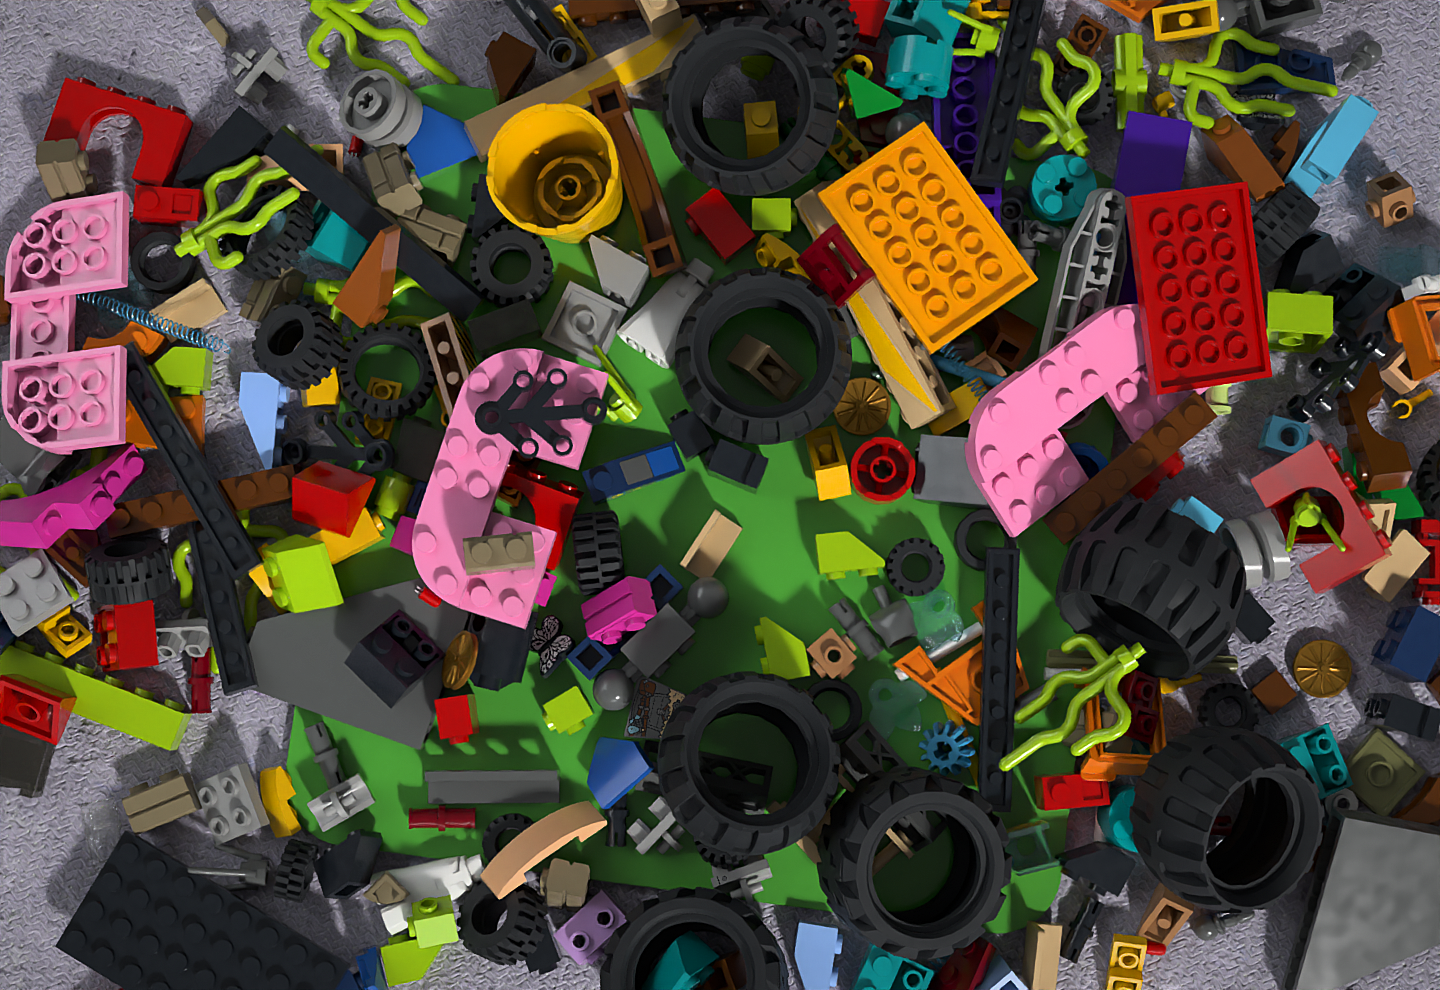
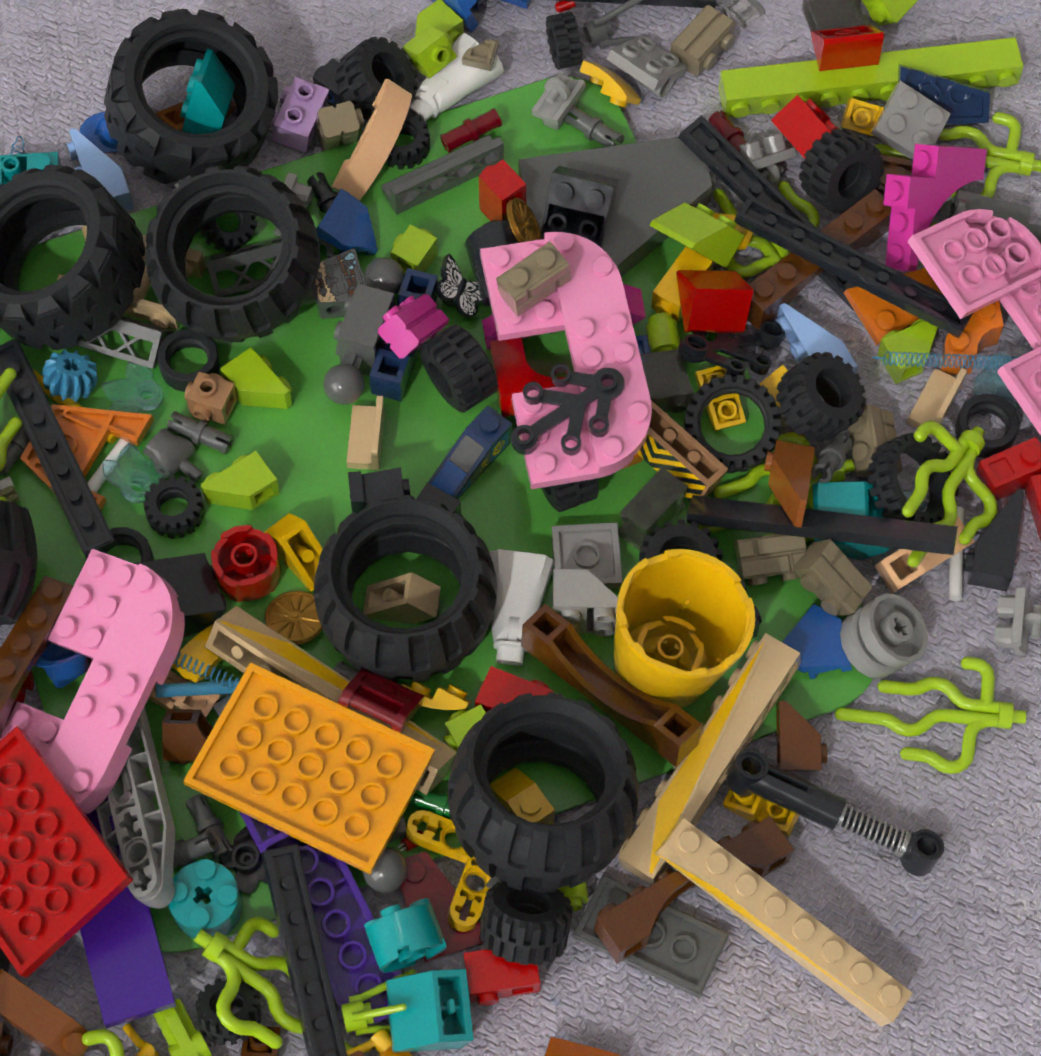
camera: 150 degrees right, 20 degrees down
black slope [313,829,383,900] -> none
lime plant [593,344,643,423] -> none
green slope [840,68,904,119] -> none
none -> dark grey pin [811,434,853,483]

